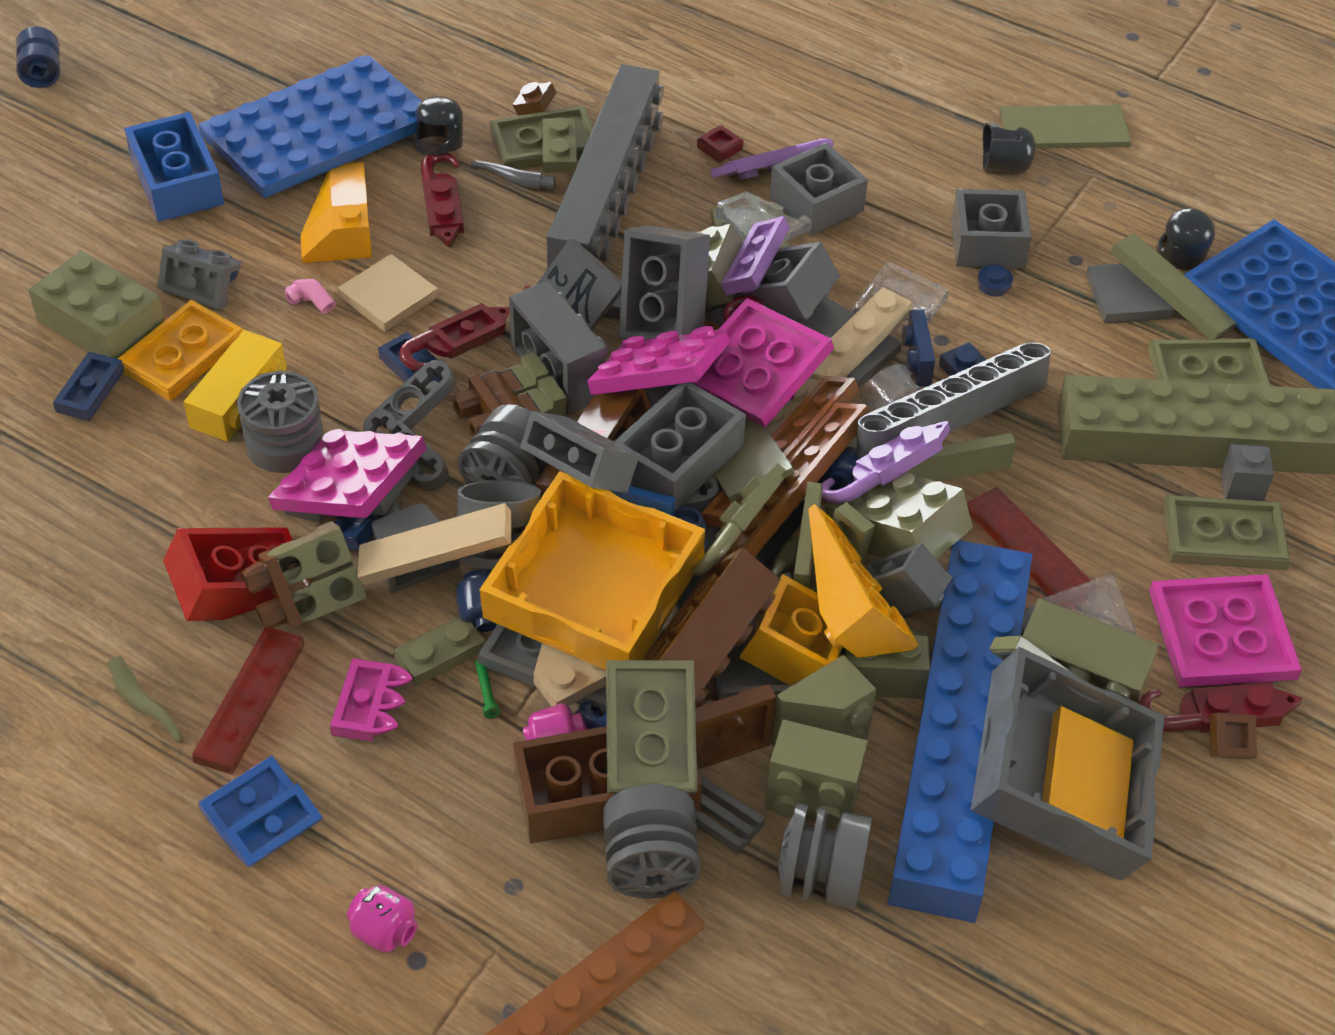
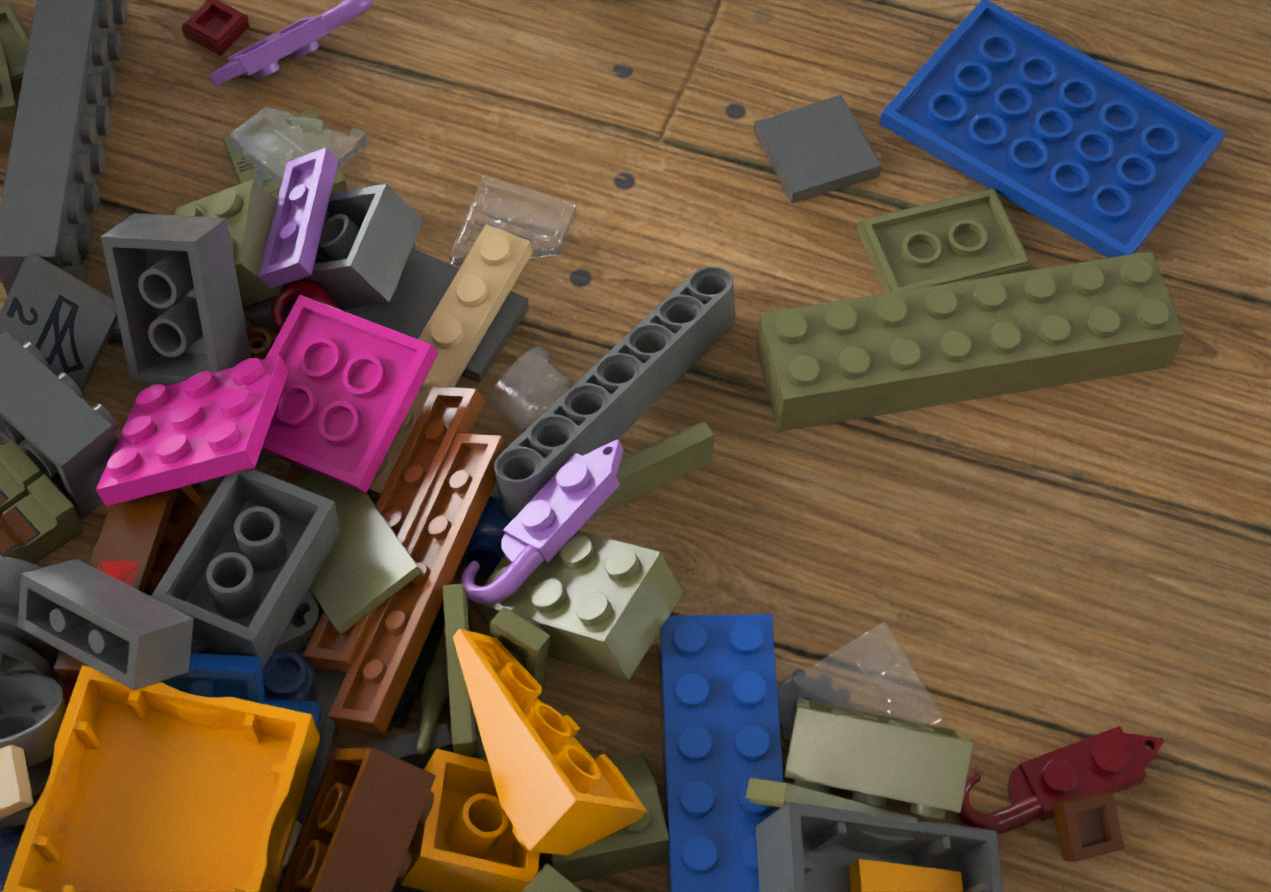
camera: 15 degrees left, 10 degrees up
olive plate [694,463,785,577] -> none
dark grey brick [770,142,868,236] -> none
dark grey brick [866,543,953,618] -> none
dark blue plate [902,309,935,387] -> none
dark blue plate [939,342,987,376] -> none
dark grey brick [951,189,1032,268] -> none
clear red tile [967,487,1098,610] -> none
dark blue plate [978,265,1013,297] -> none
olive tile [1110,233,1237,339] -> none
dark pink plate [1149,574,1302,687] -> none
black helmet [1156,208,1215,270] -> none
olive tile [1163,495,1290,570] -> none
dark grey brick [1221,444,1274,501] -> none

